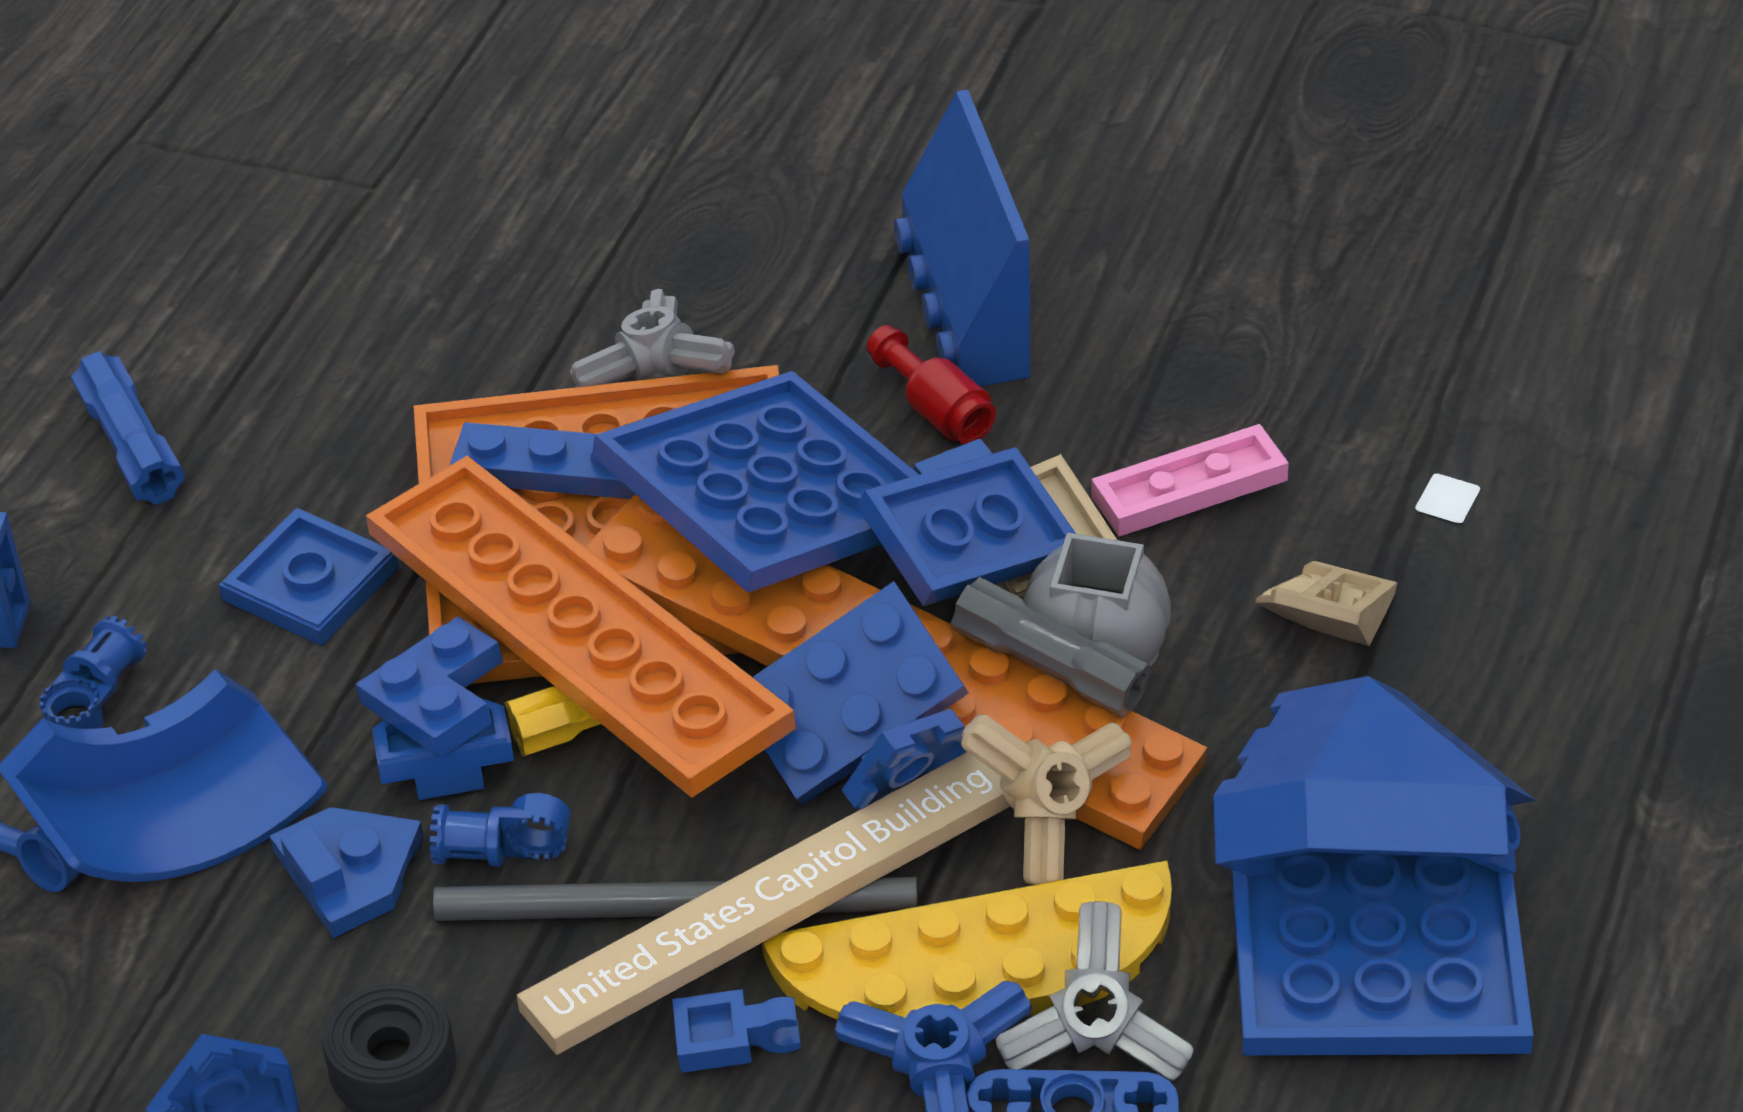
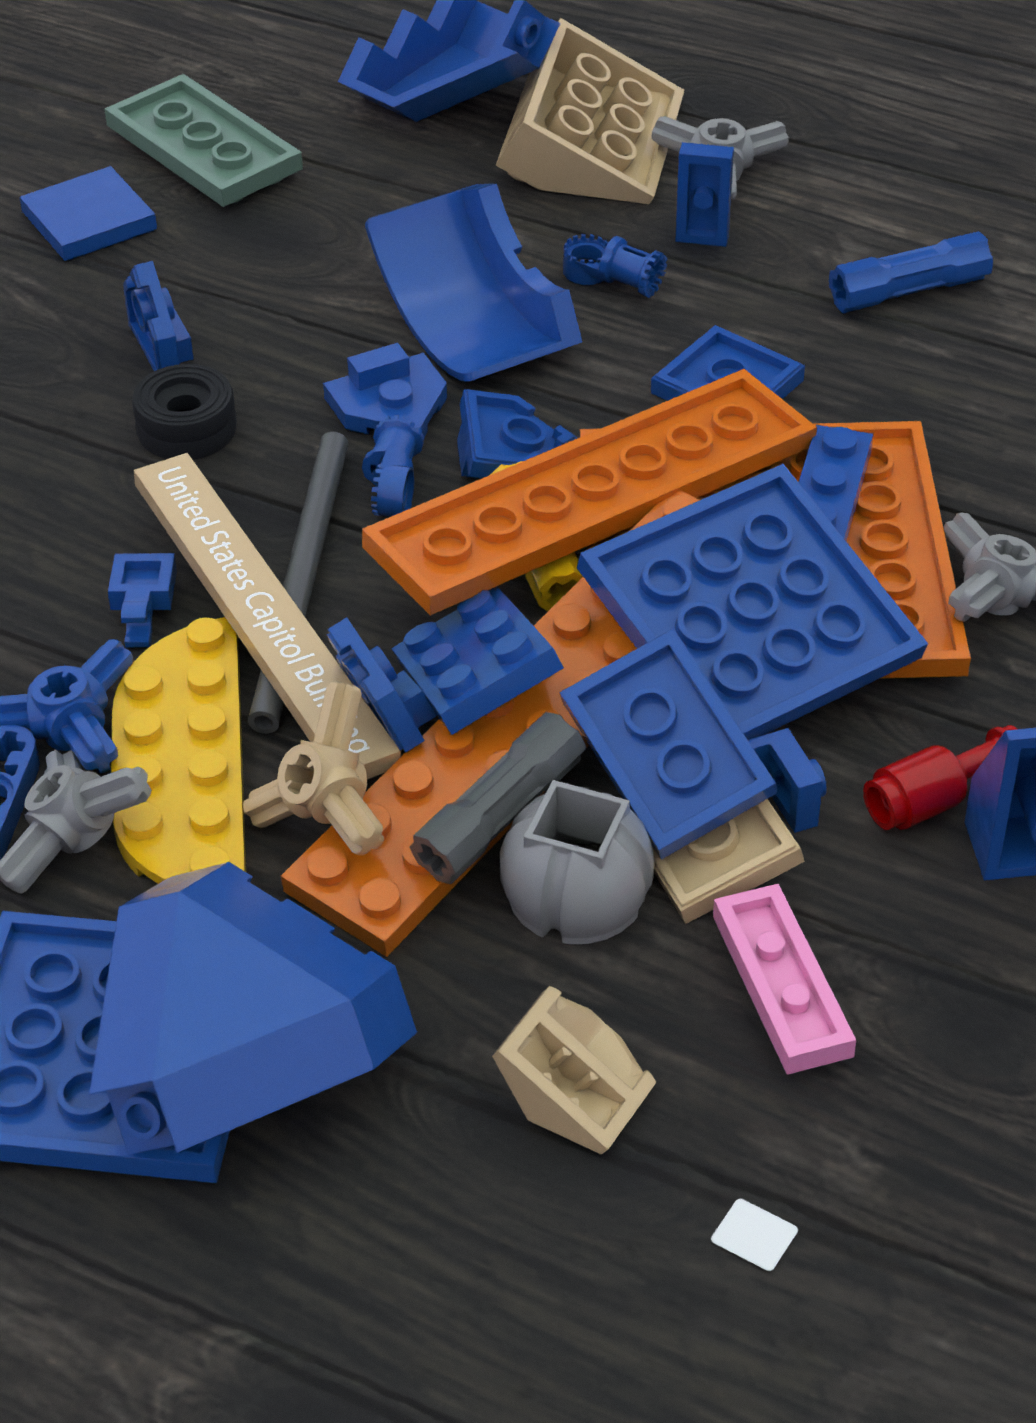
camera: 95 degrees right, 0 degrees up
blue plate [355,616,503,758] -> none

